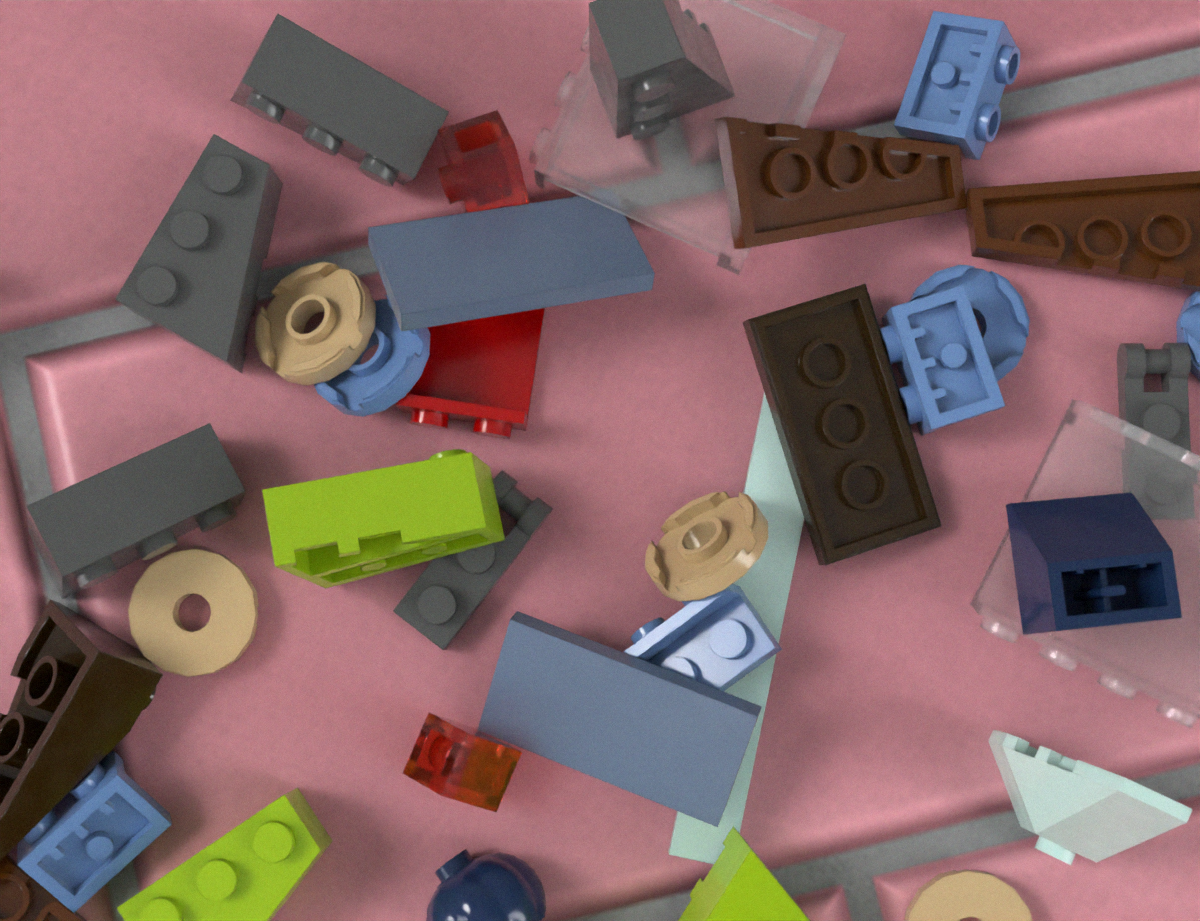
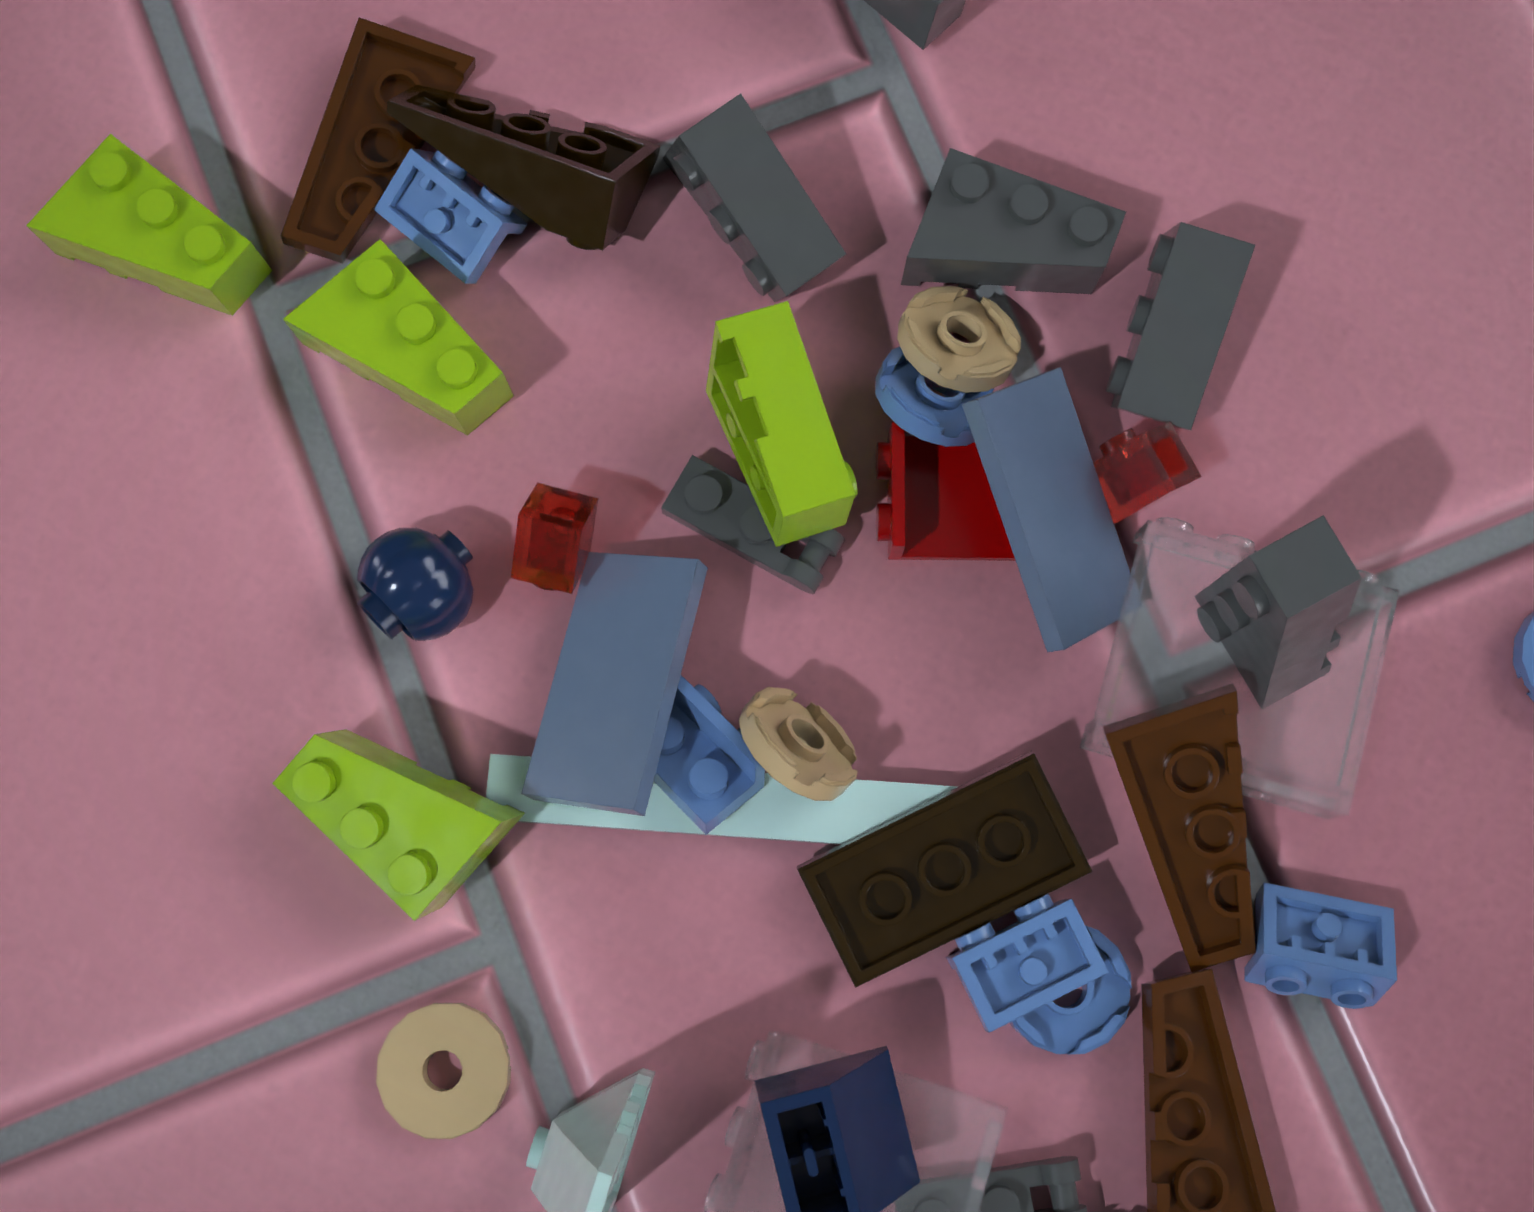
camera: 80 degrees right, 5 degrees down
tan tile [128,549,259,677] -> none

